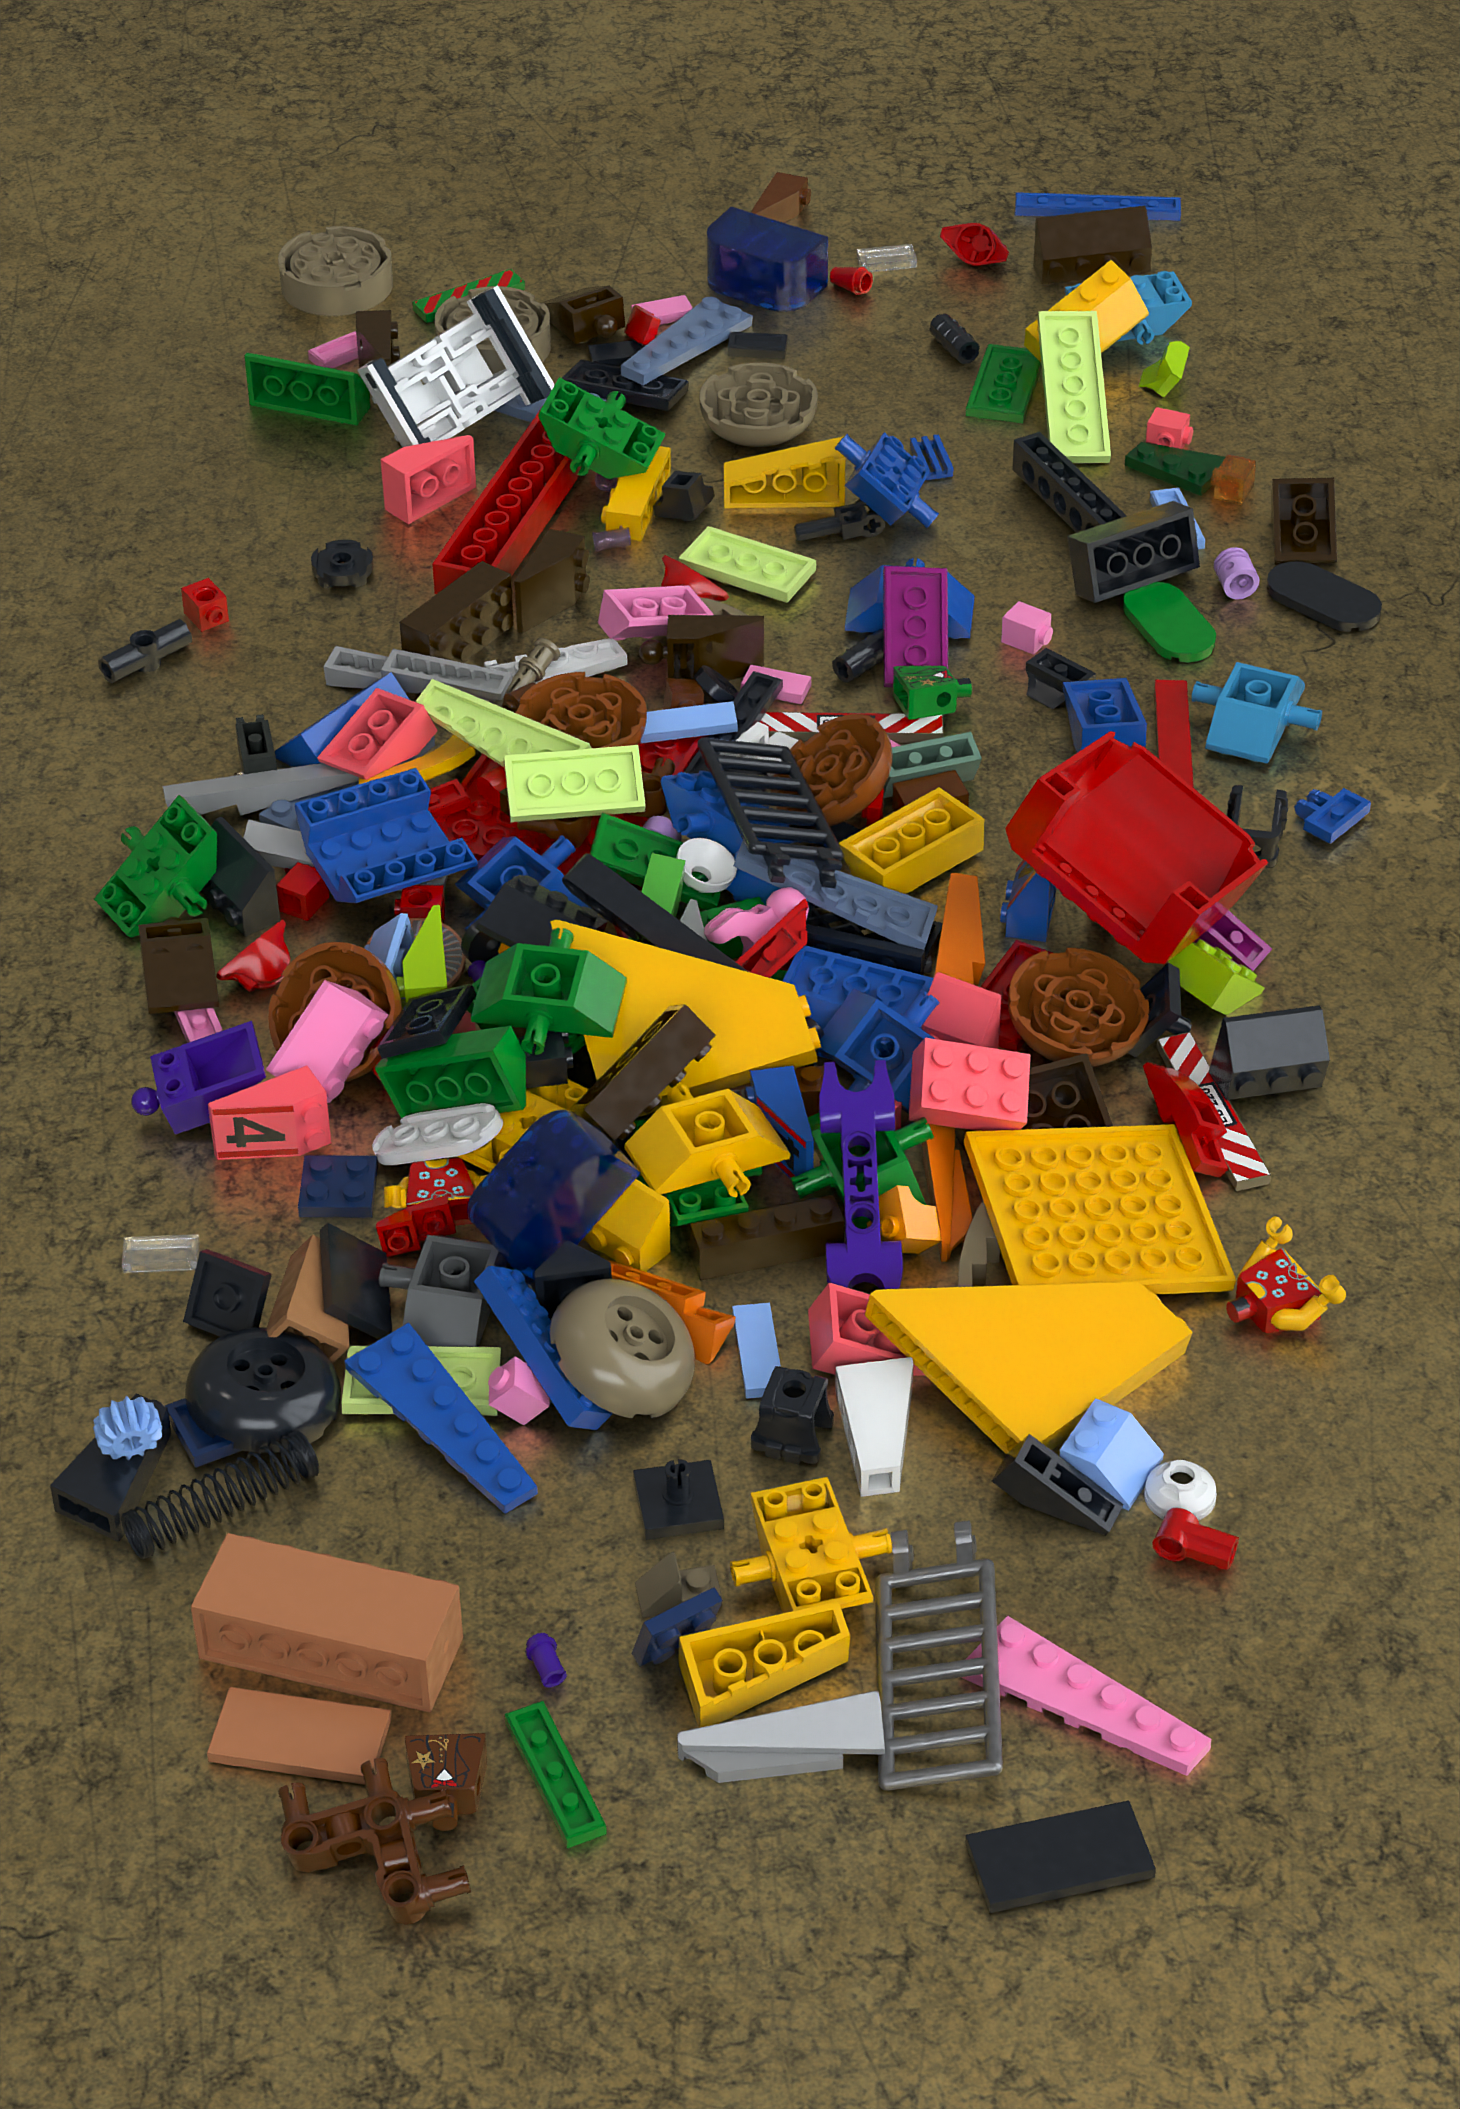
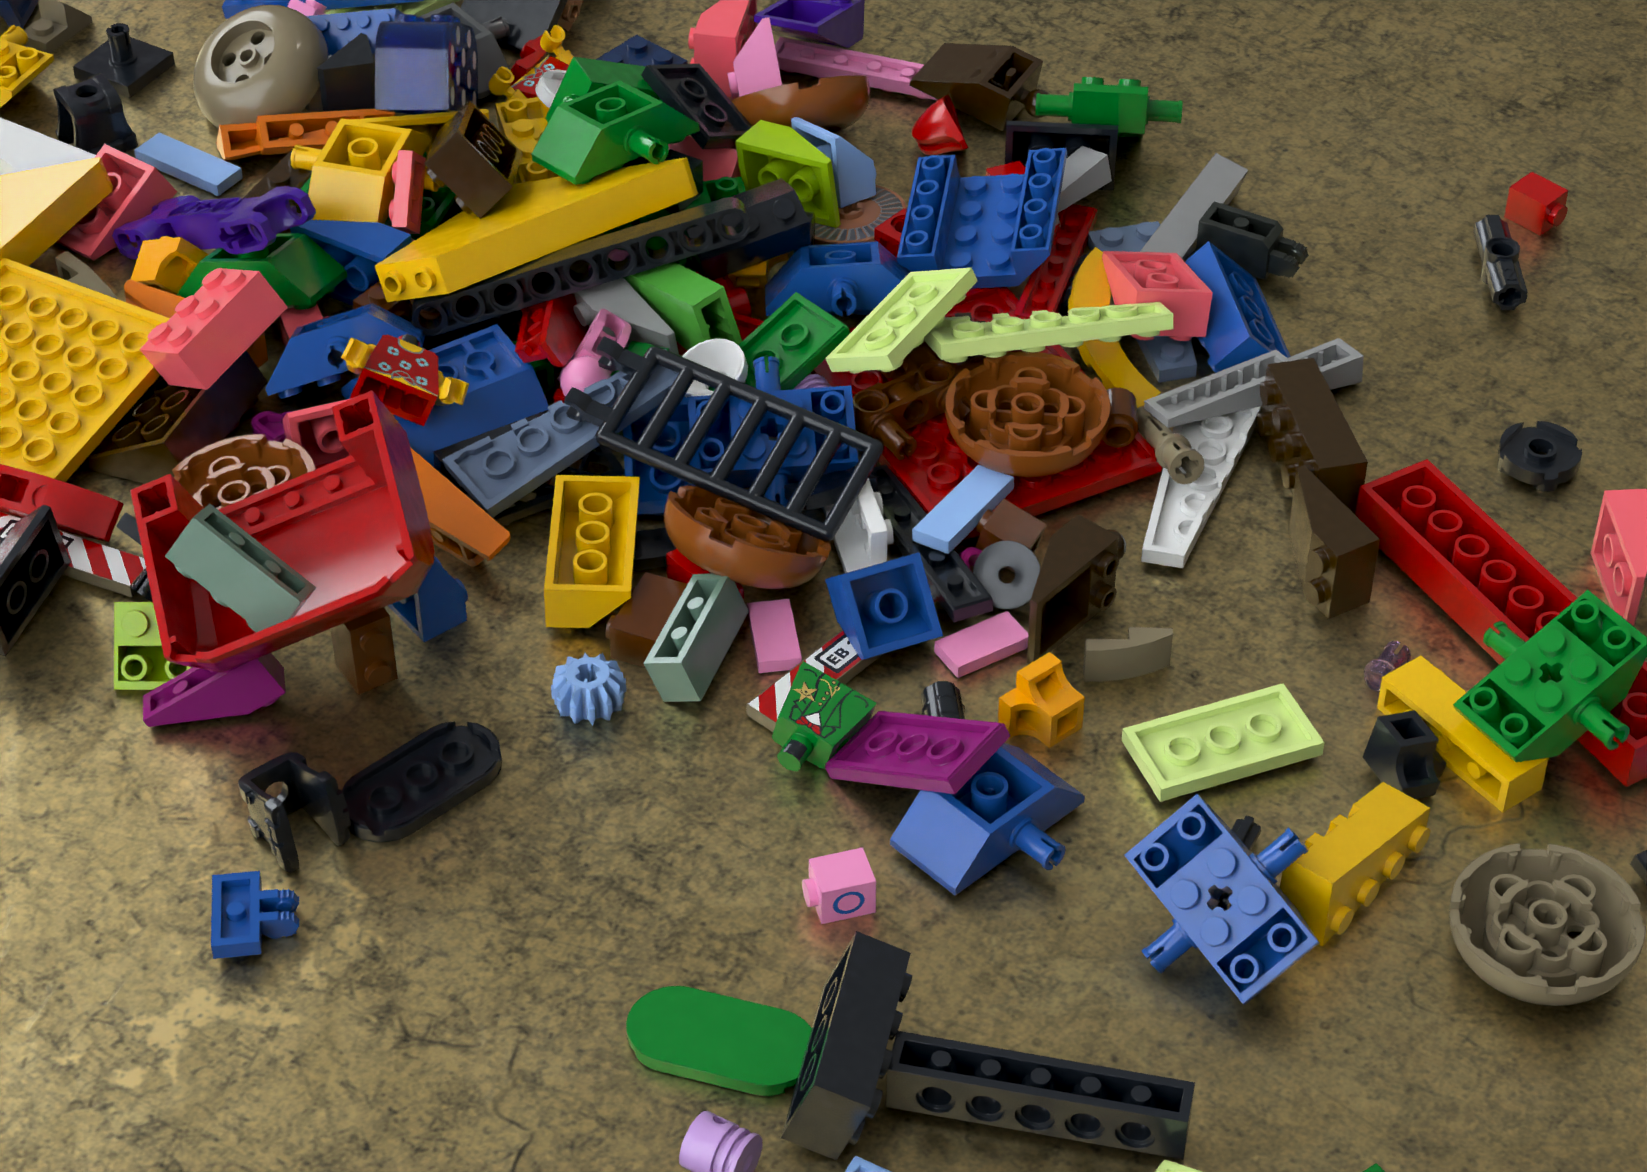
camera: 130 degrees right, 0 degrees up
red brick [181,578,229,632] -> none
bright pink slope [598,585,714,640] -> none
red hat [661,554,729,602] -> none
blue tile [910,434,954,480] -> none
black slope [1026,648,1096,709] -> none
blue slope [1063,678,1147,753] -> none
red tile [1154,679,1194,788] -> none
dark azure slope [1191,662,1322,764] -> none
none -> sand green brick [165,503,316,632]
none -> red torso [341,334,469,426]
none -> coral plate [389,150,426,234]
none -> light blue gear [551,652,627,726]
none -> blue slope [825,552,943,660]
none -> light orange brick [998,652,1085,748]
none -> red brick [1504,172,1569,236]

